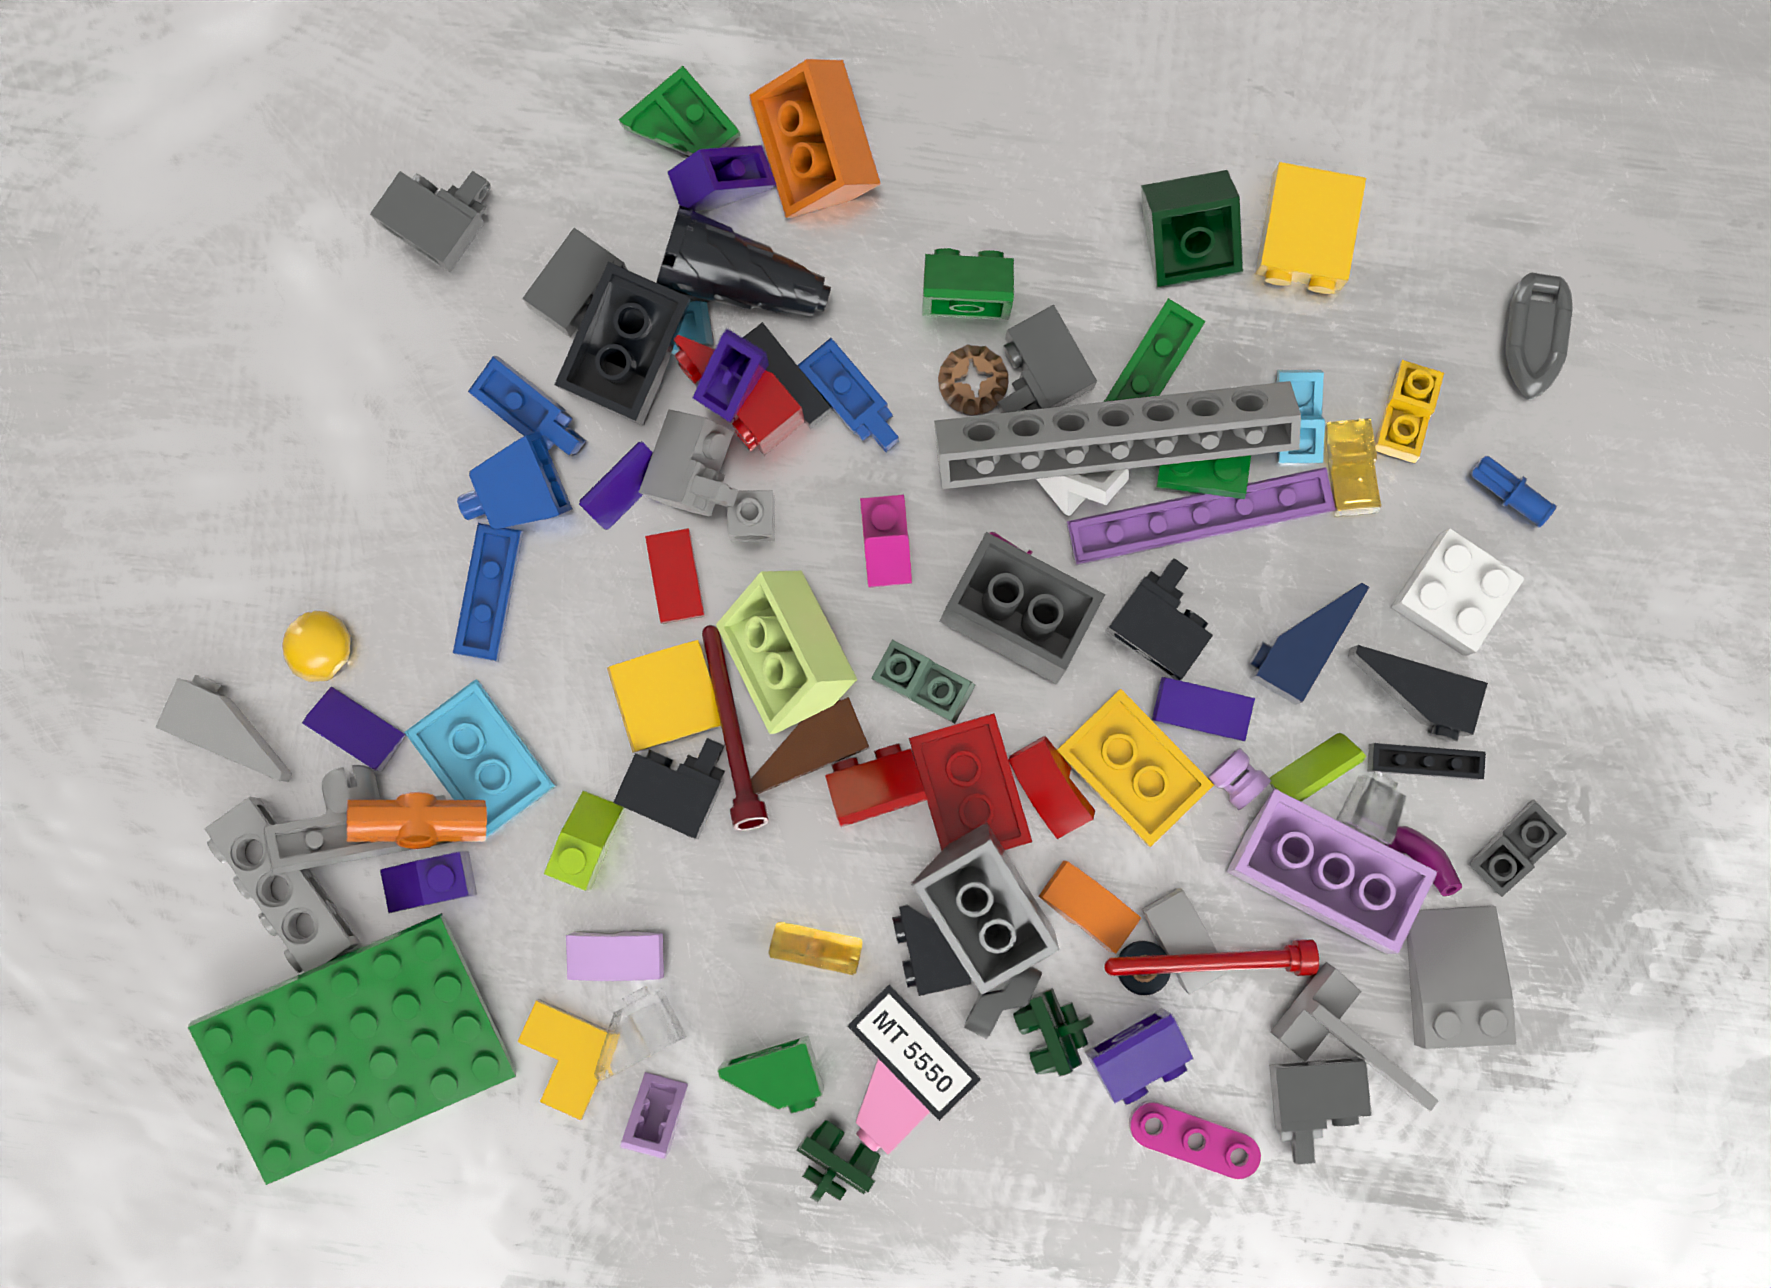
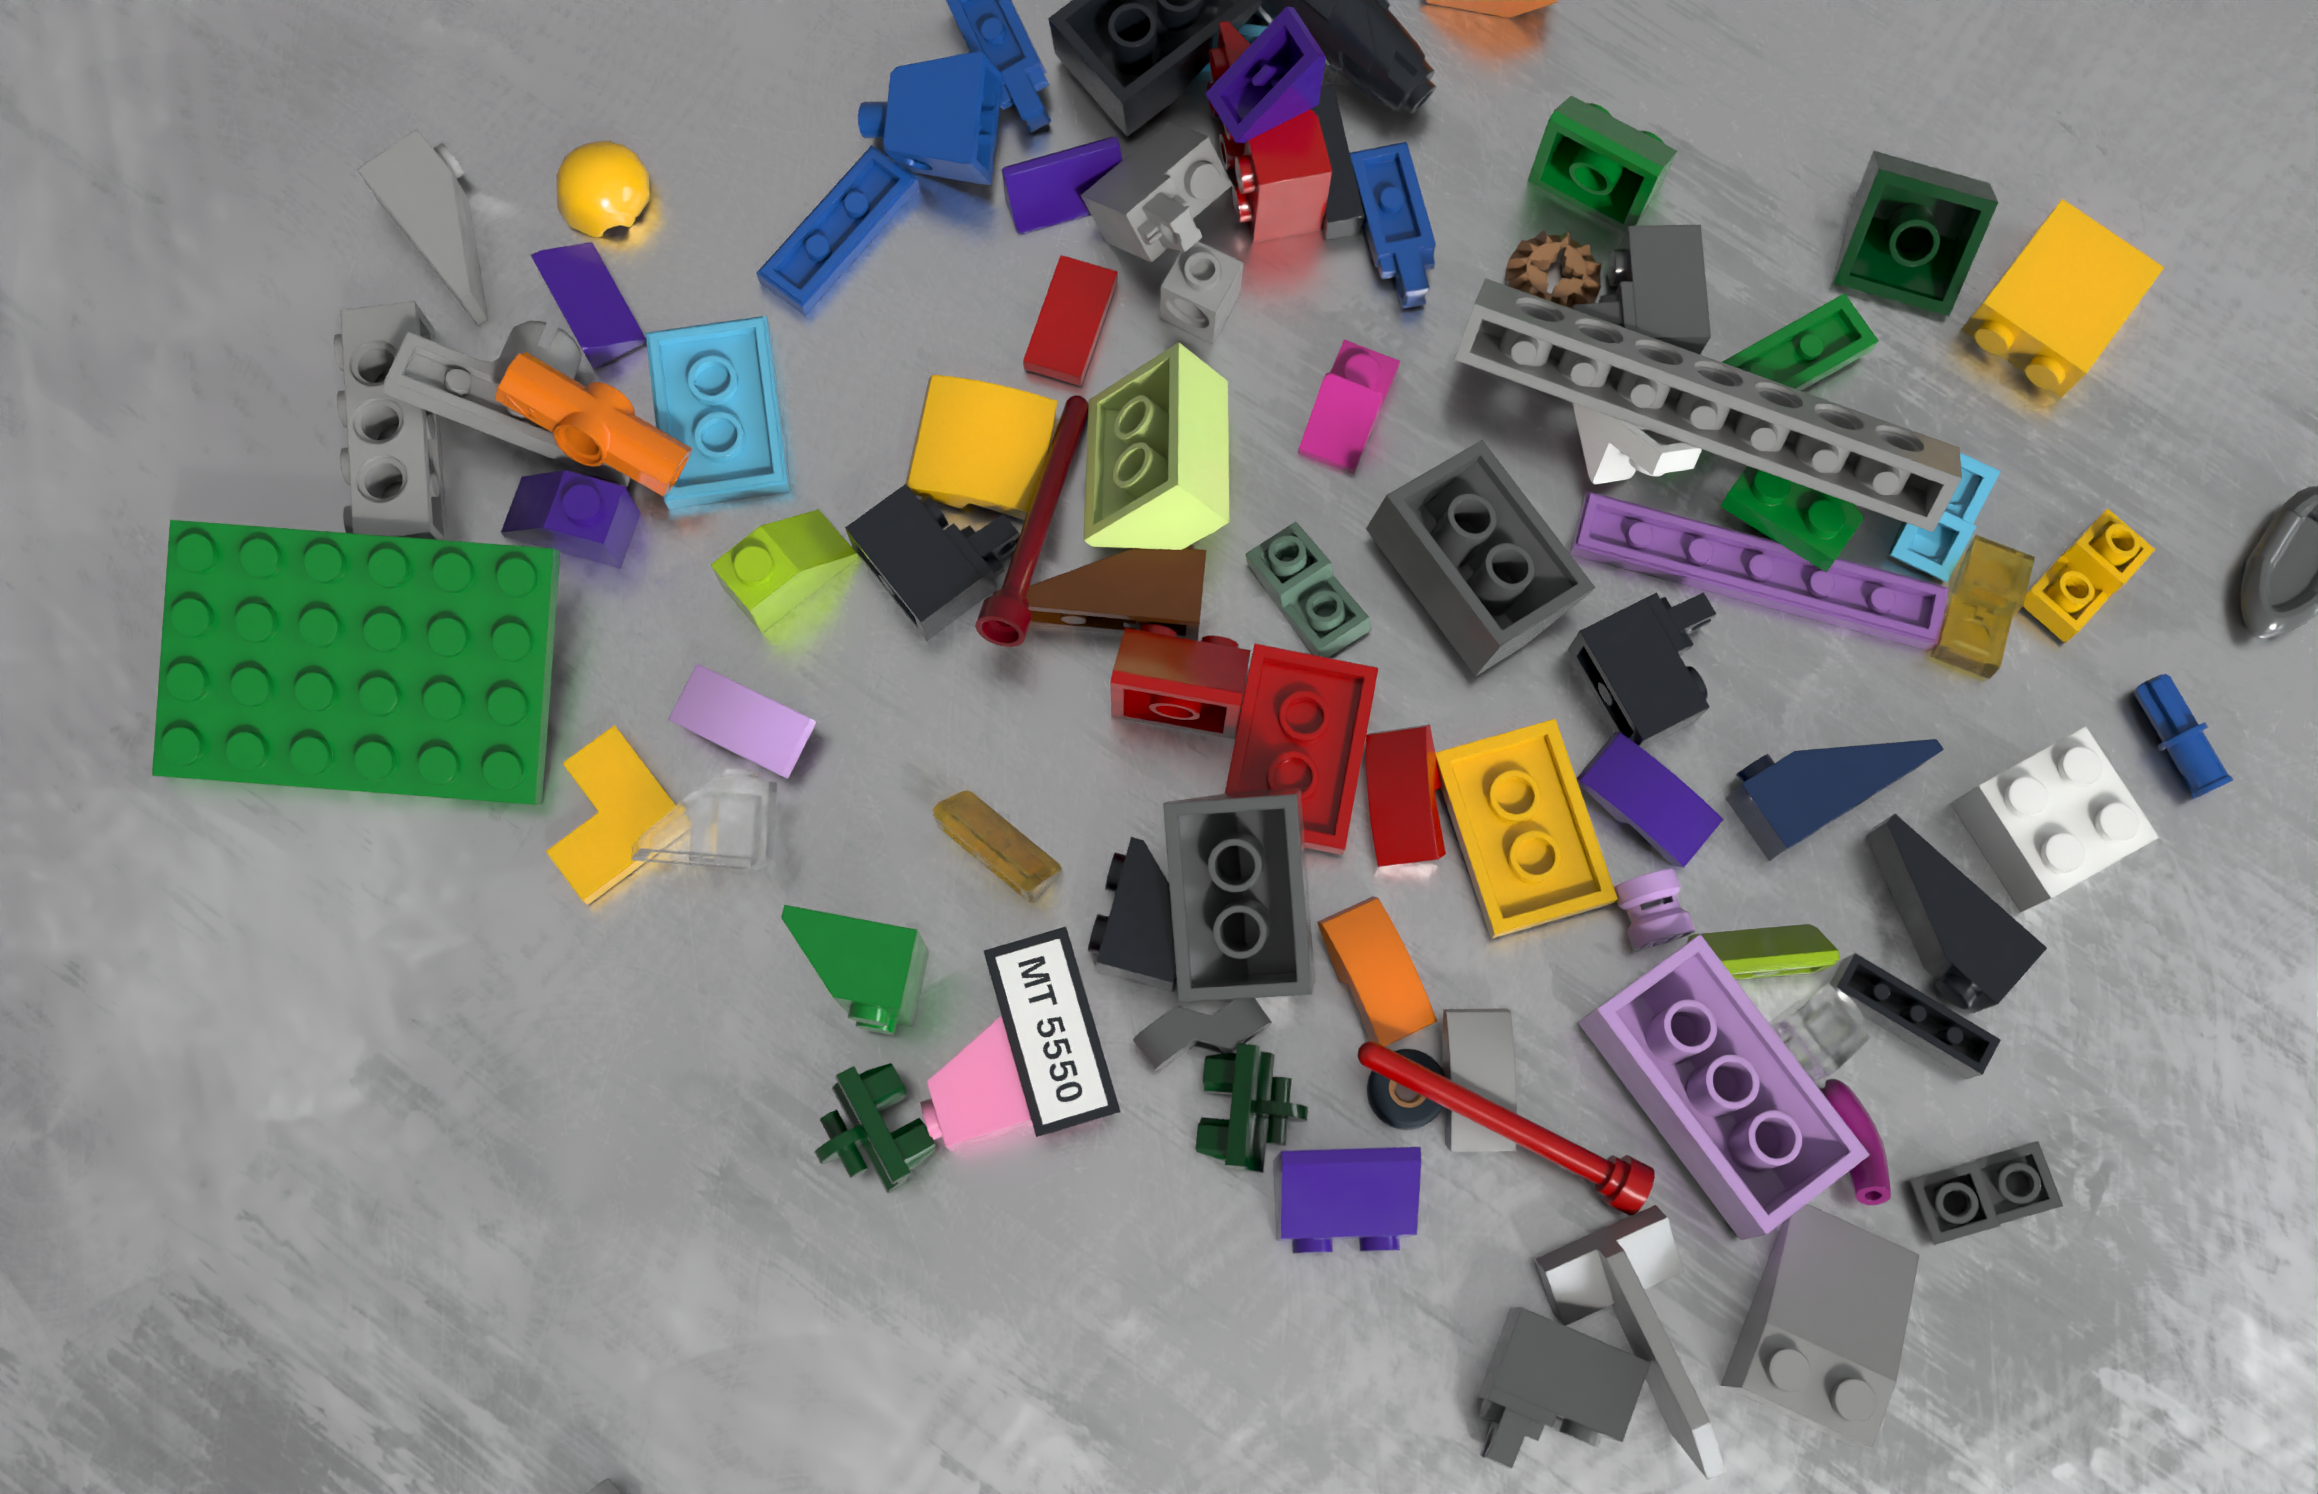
camera: 25 degrees right, 10 degrees down
lavender slope [621,1072,688,1159] -> none
dark pink plate [1129,1101,1261,1179] -> none

